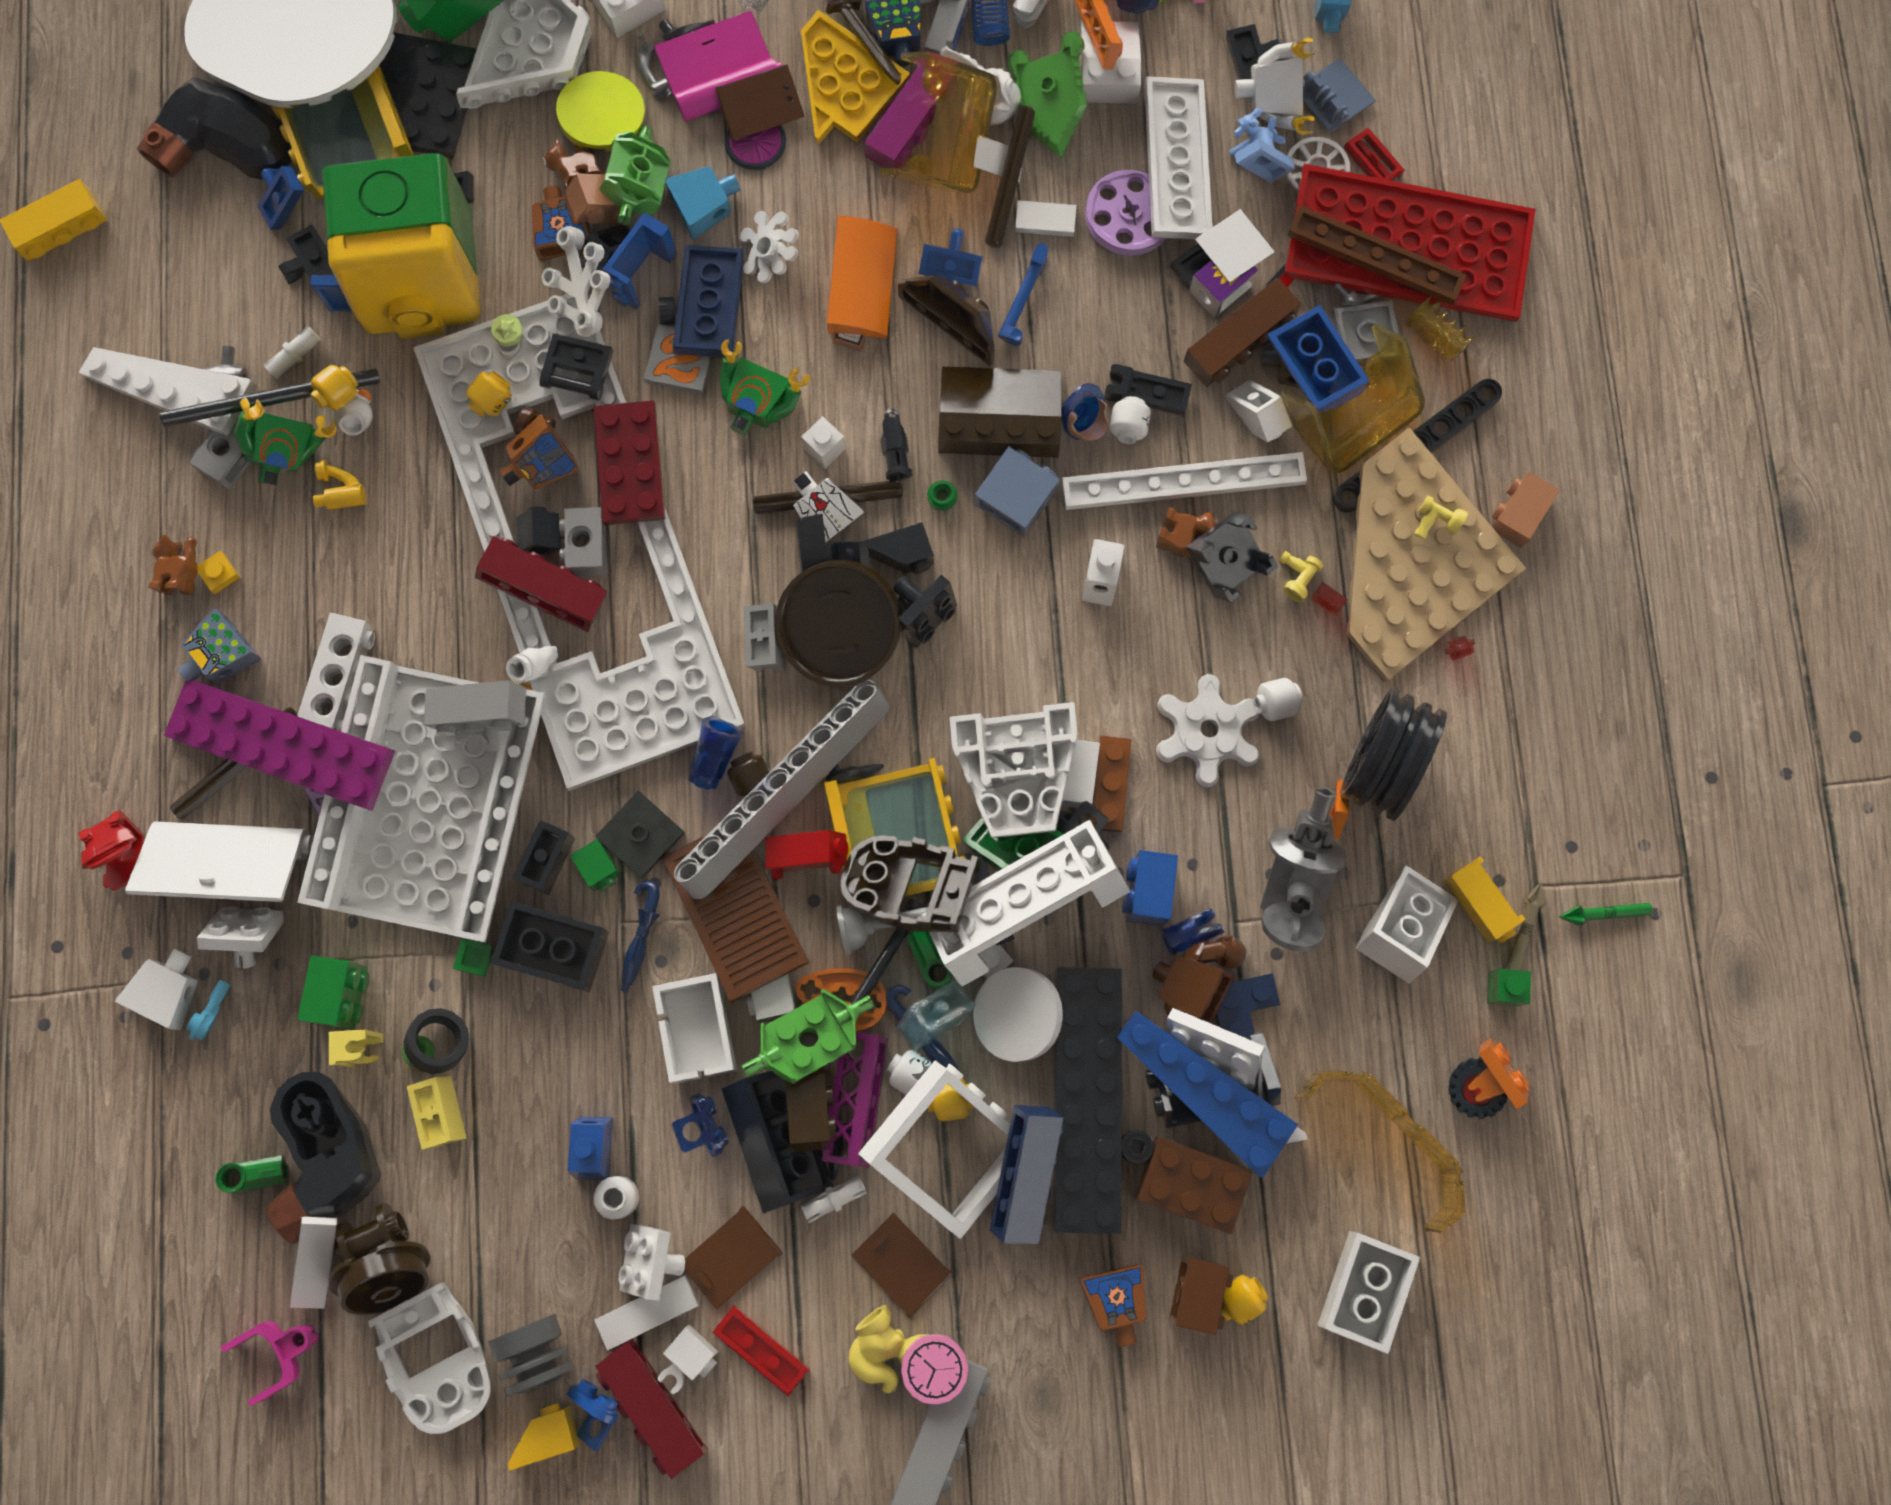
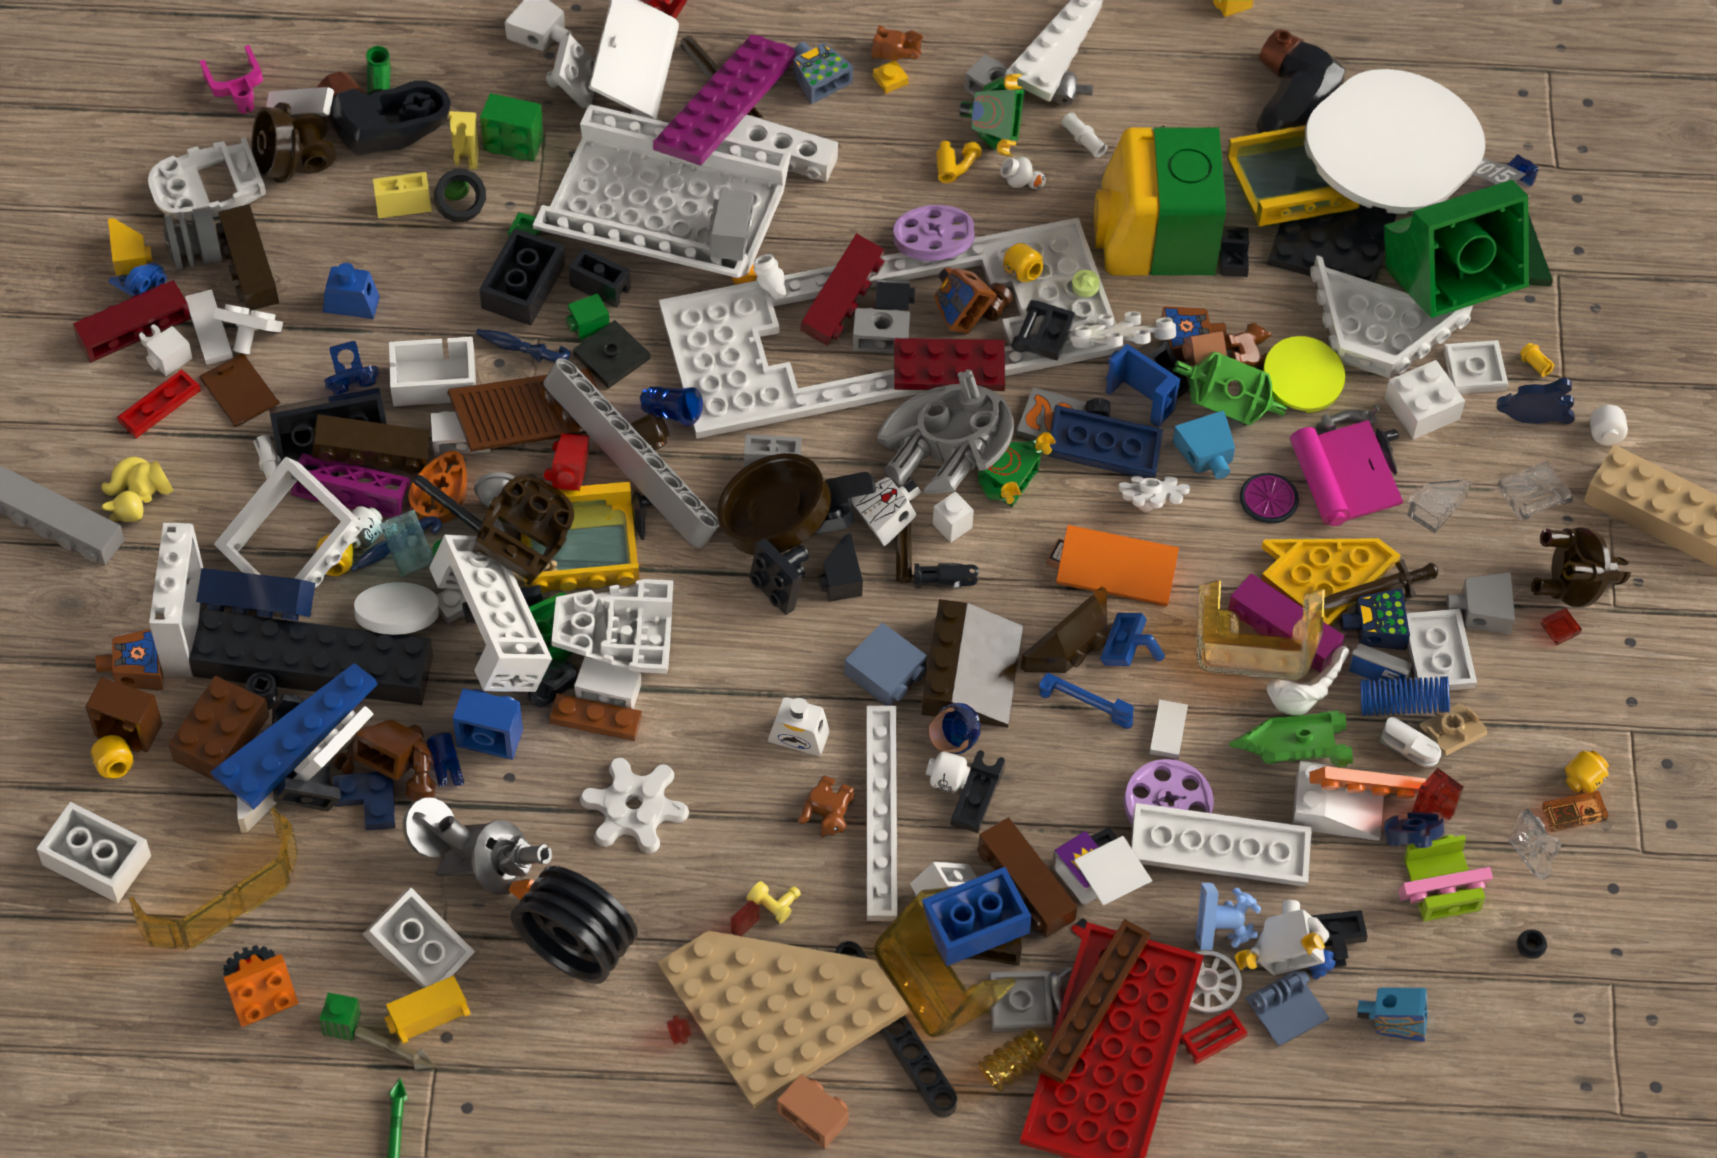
camera: 95 degrees right, 20 degrees down
black piece [159,368,380,427] -> none
medium azure plate [186,980,231,1041] -> none
blue plate [257,166,304,229] -> none
yellow head [310,365,358,411] -> none
white head [594,1176,639,1220] -> none
reddish brown container [715,64,805,142] -> none
bright green plate [741,989,874,1083] -> none
reddish brown container [852,1212,953,1318] -> none
bright pink tile [901,1334,968,1405] -> none
green plate [927,480,957,511] -> none
white sticker [973,135,1022,183] -> none
dark brown axle [985,105,1035,248] -> none
black panel [1186,512,1278,602] -> none
white head [1253,678,1303,721] -> none
light yellow piece [1414,495,1468,539] -> none
none -> white window [149,523,203,677]
none -> dark brown brick [216,204,279,311]
none -> light grey piece [877,369,1014,494]
none -> lavender wedge [893,205,975,261]

